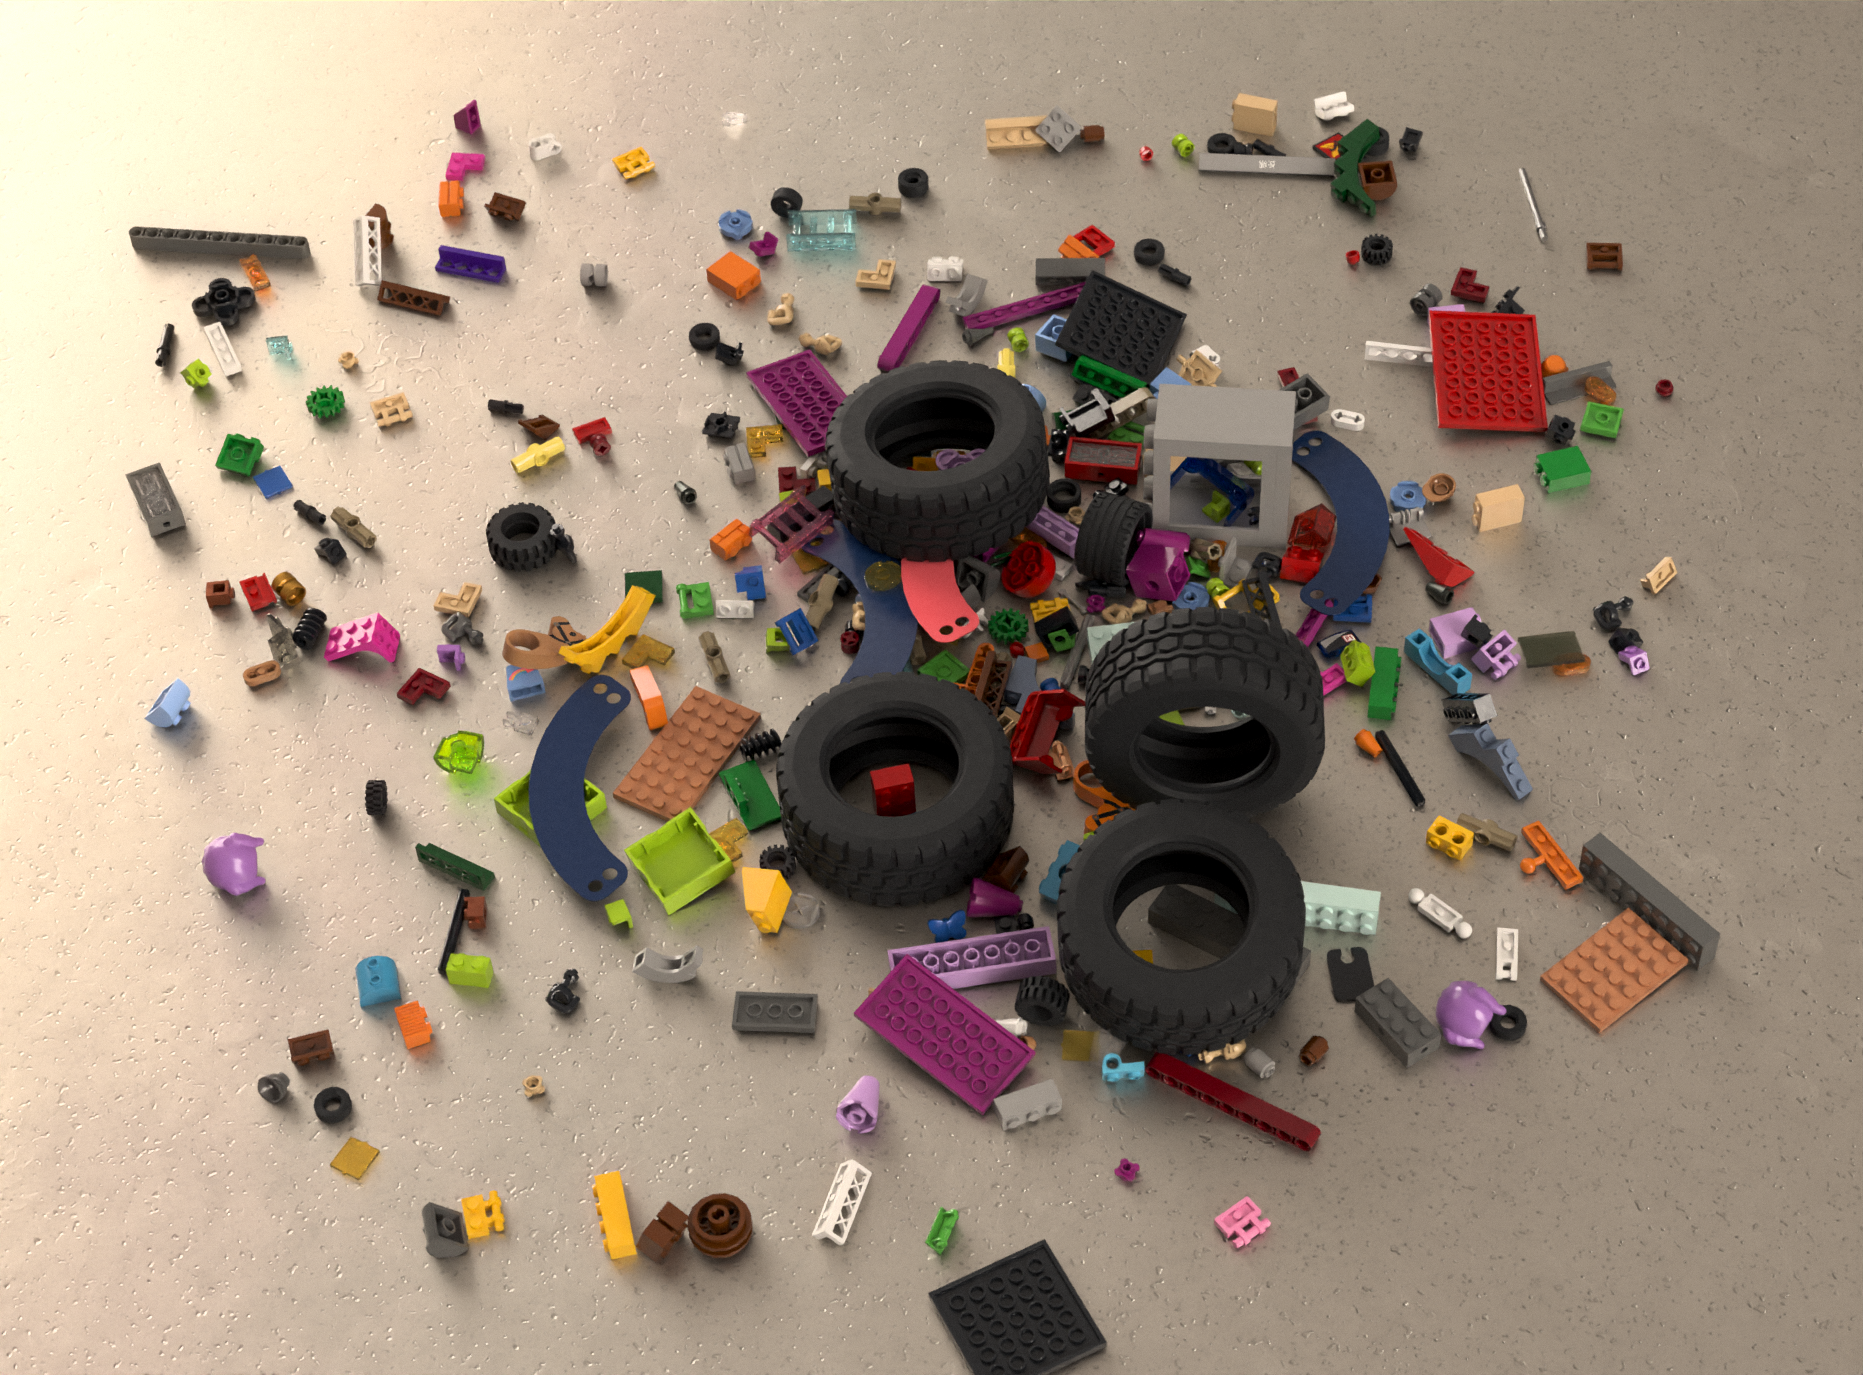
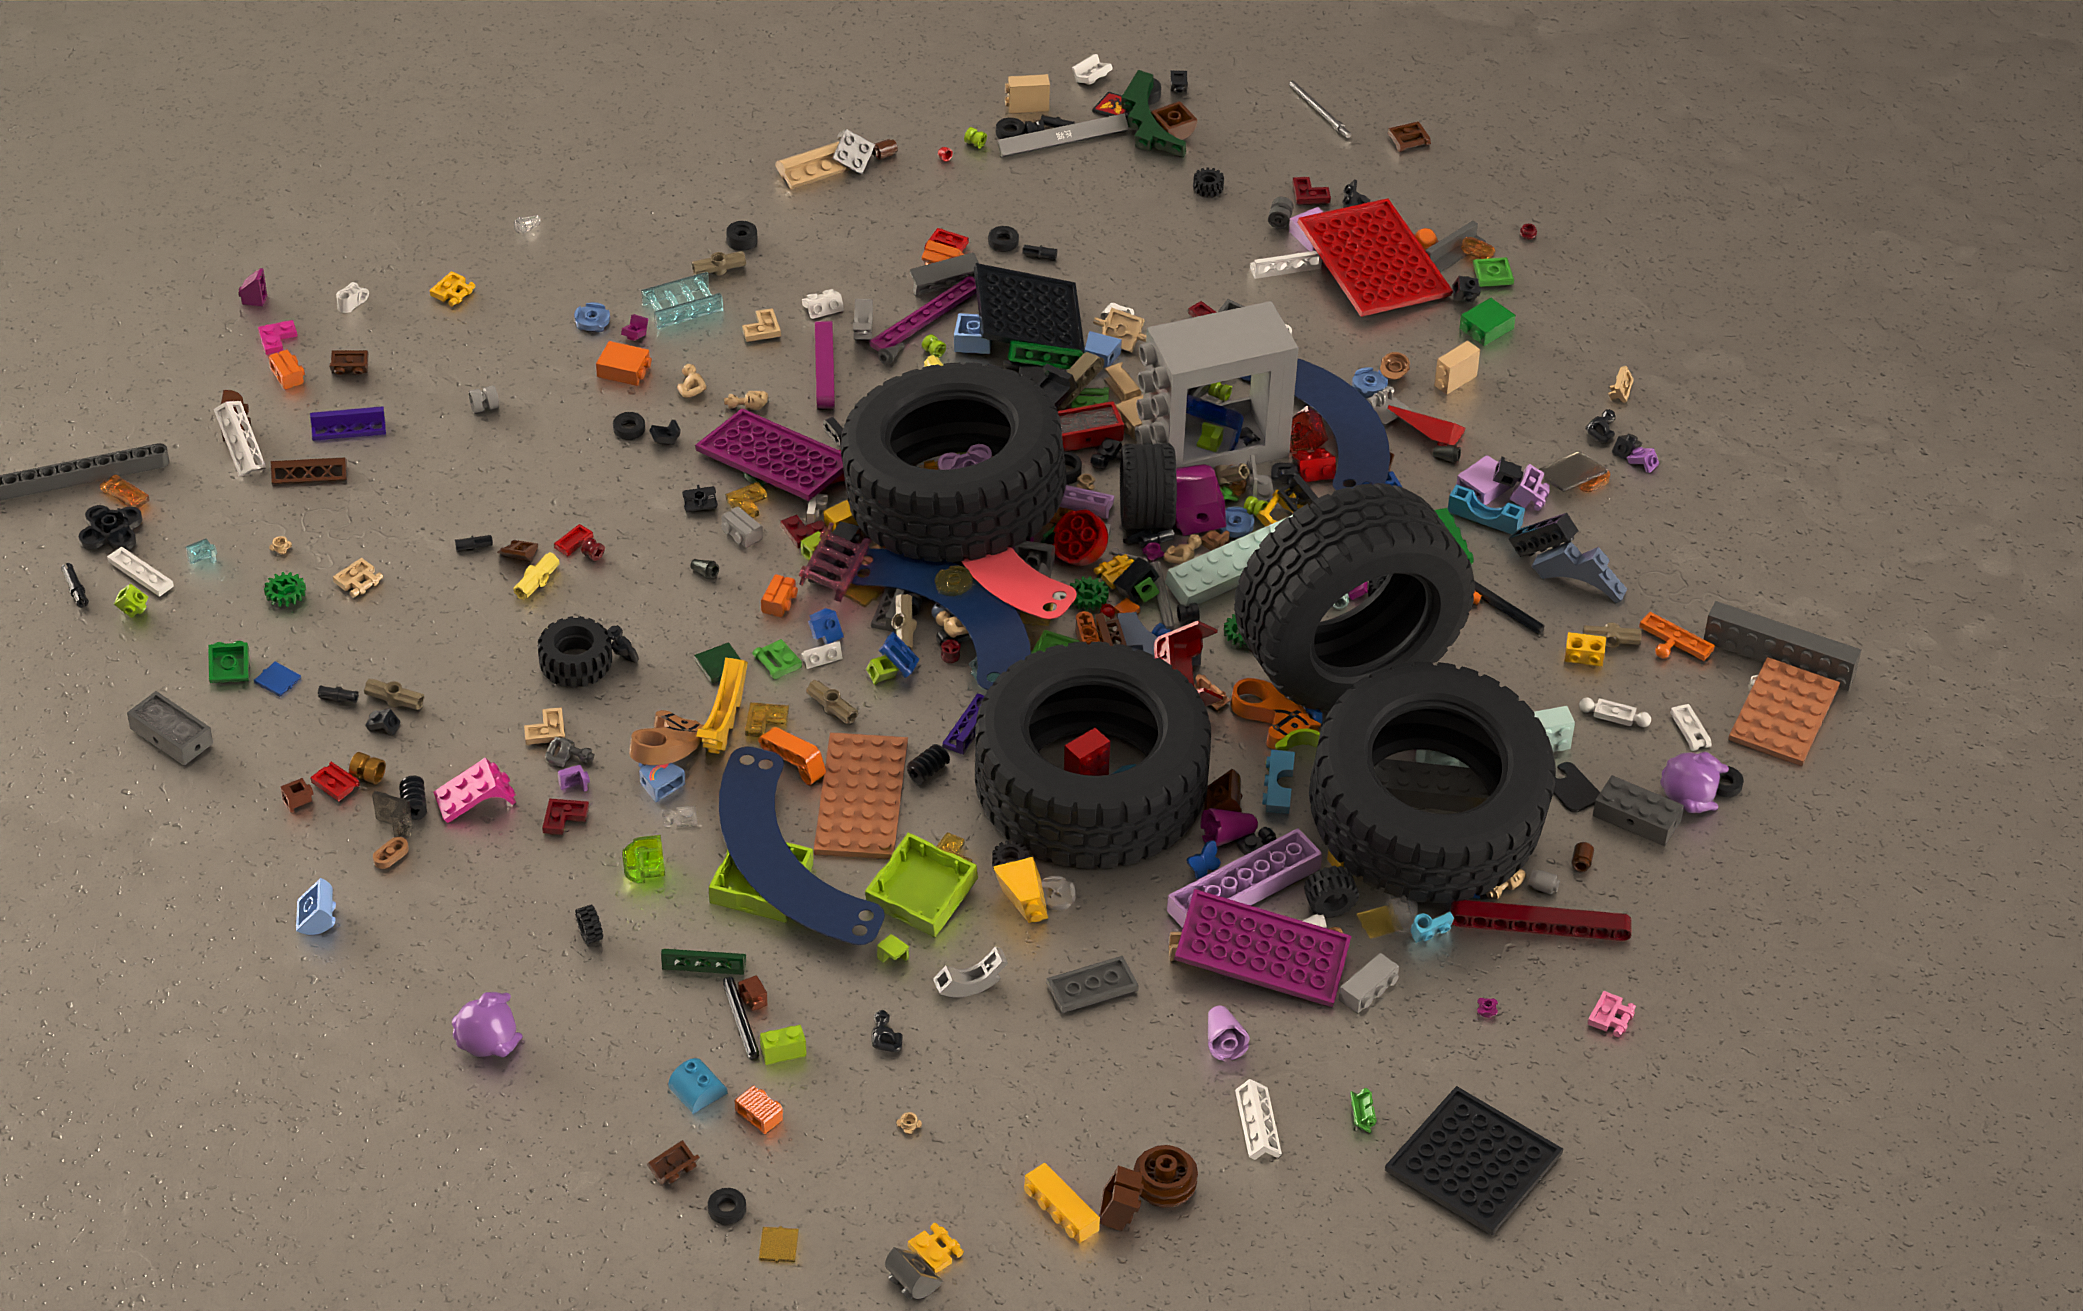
camera: 30 degrees left, 5 degrees down
dark grey piece [258,1072,290,1103] -> none
green bracket [719,760,781,831] -> none
black tyre [770,187,803,218] -> none
red hinge [1345,250,1360,265] -> none

